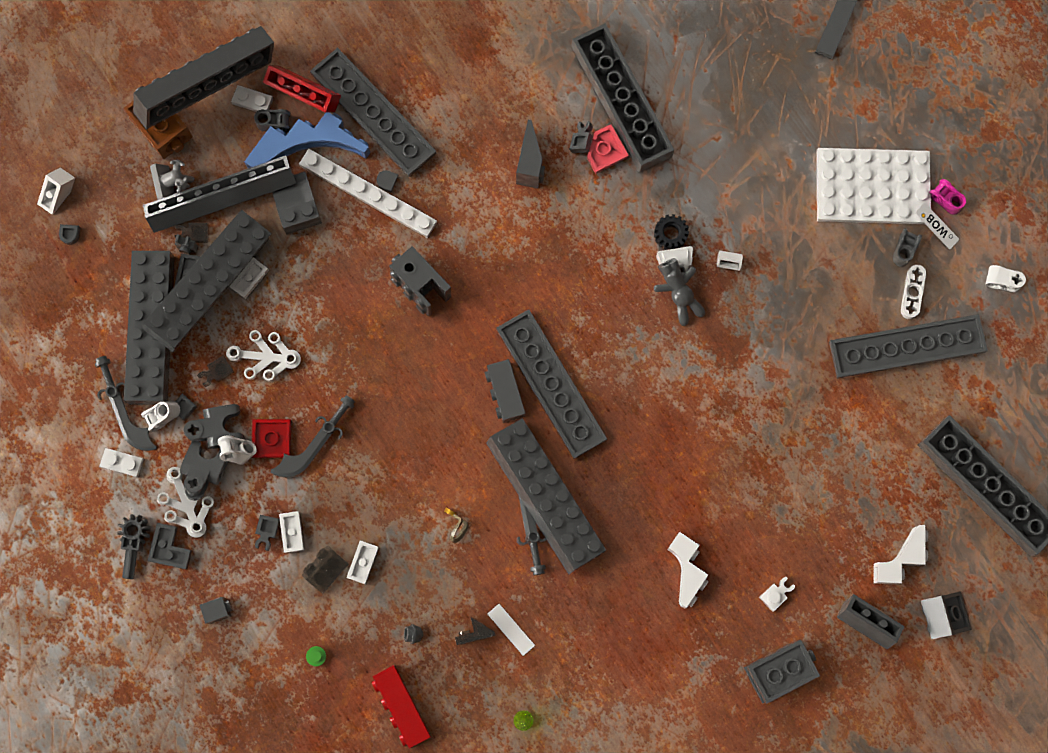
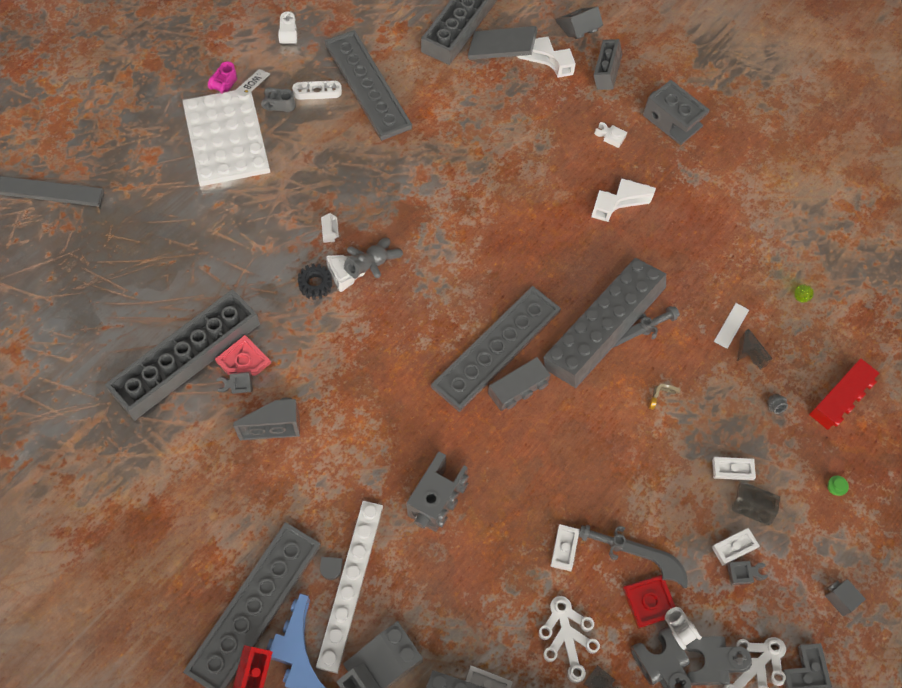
camera: 110 degrees left, 15 degrees down
none -> dark grey tile [468,26,538,60]
none -> white plate [550,524,580,571]

